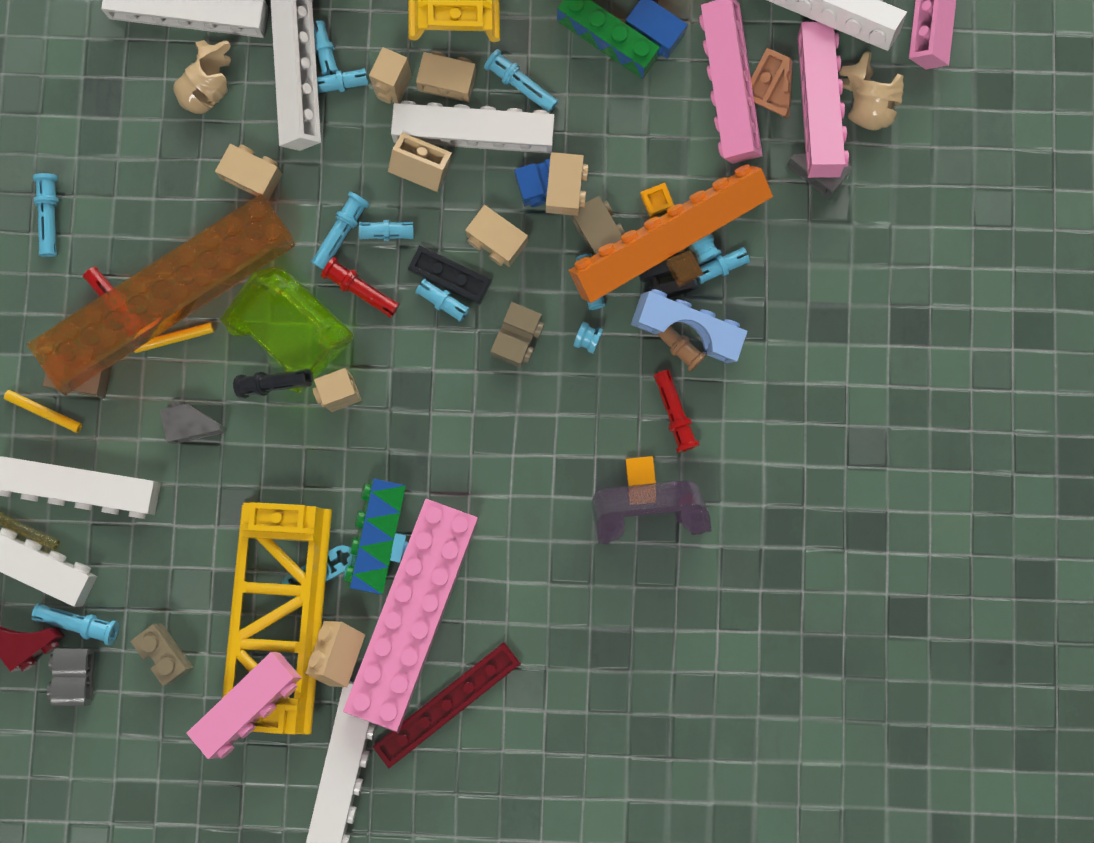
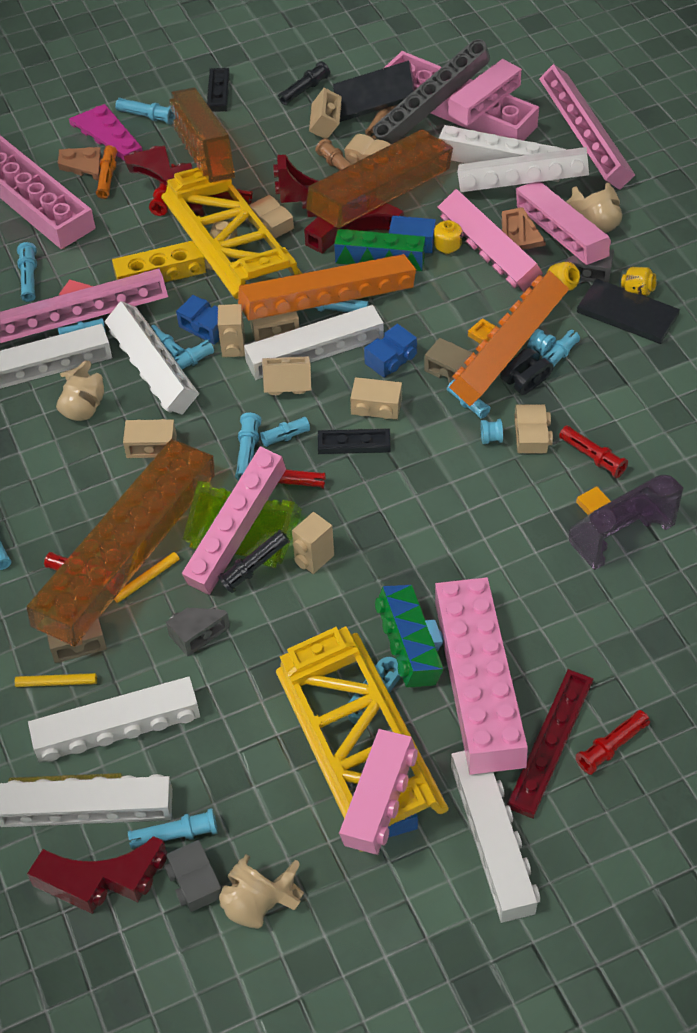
camera: 25 degrees left, 30 degrees down
dark tan brick [130,623,194,686] -> none
tan brick [305,621,365,687] -> none
medium azure pin [415,279,470,322] -> none
dark tan brick [490,302,545,368] -> none
tan brick [546,152,588,216] -> none
light blue arch [631,289,747,363] -> none
medium nougat pin [657,326,707,372] -> none
clear orange slope [666,250,703,287] -> none
none -> blue brick [176,295,220,345]
none -> bright pink brick [182,447,286,595]
none -> tan piece [219,854,304,929]
none -> orange brick [238,254,416,321]
none -> yellow head [434,220,462,254]
none -> tan brick [514,405,553,453]
none -> yellow head [547,261,580,291]
none -> red pin [575,710,650,775]
none -> black tile [577,278,680,344]
none -> yellow head [621,267,657,297]

